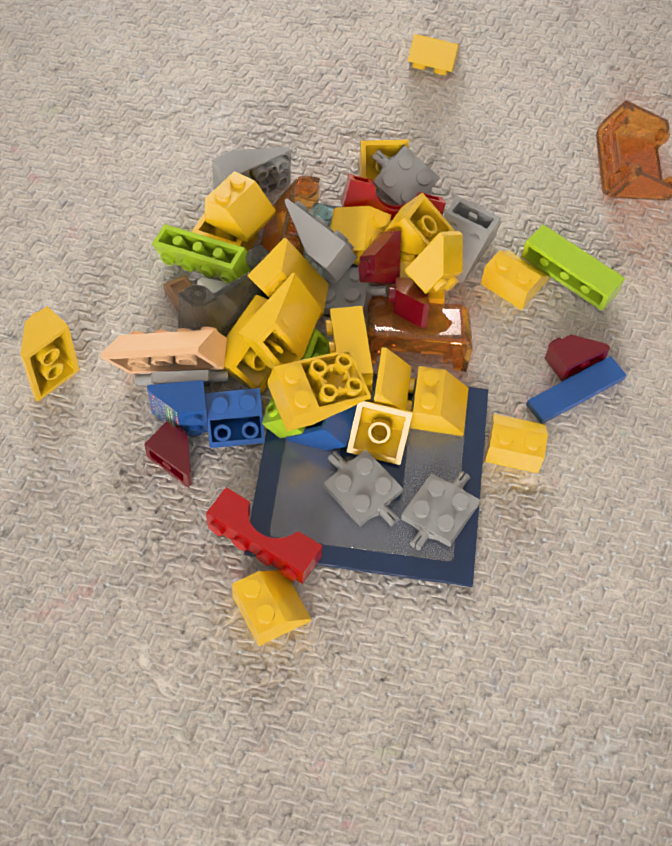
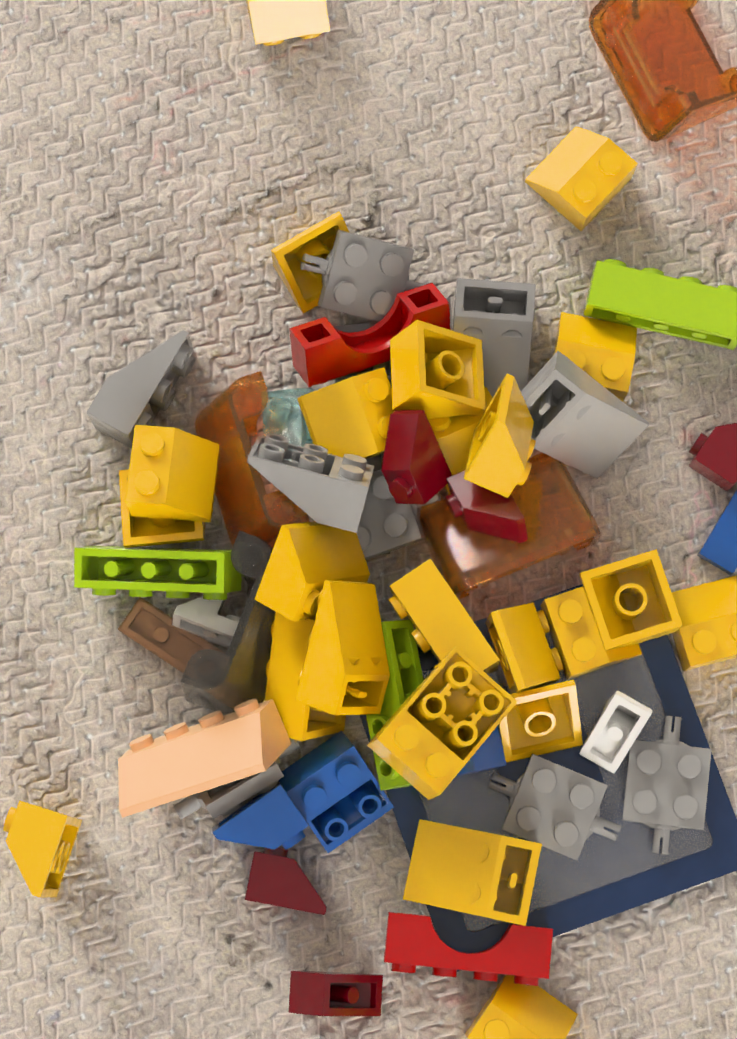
camera: 25 degrees left, 20 degrees up
none -> dark red slope [288,971,383,1016]
none -> yellow slope [403,819,542,926]
none -> light grey slope [521,351,649,479]
none -> yellow slope [525,126,638,231]
none -> yellow slope [579,549,683,651]
none -> white slope [579,690,653,774]

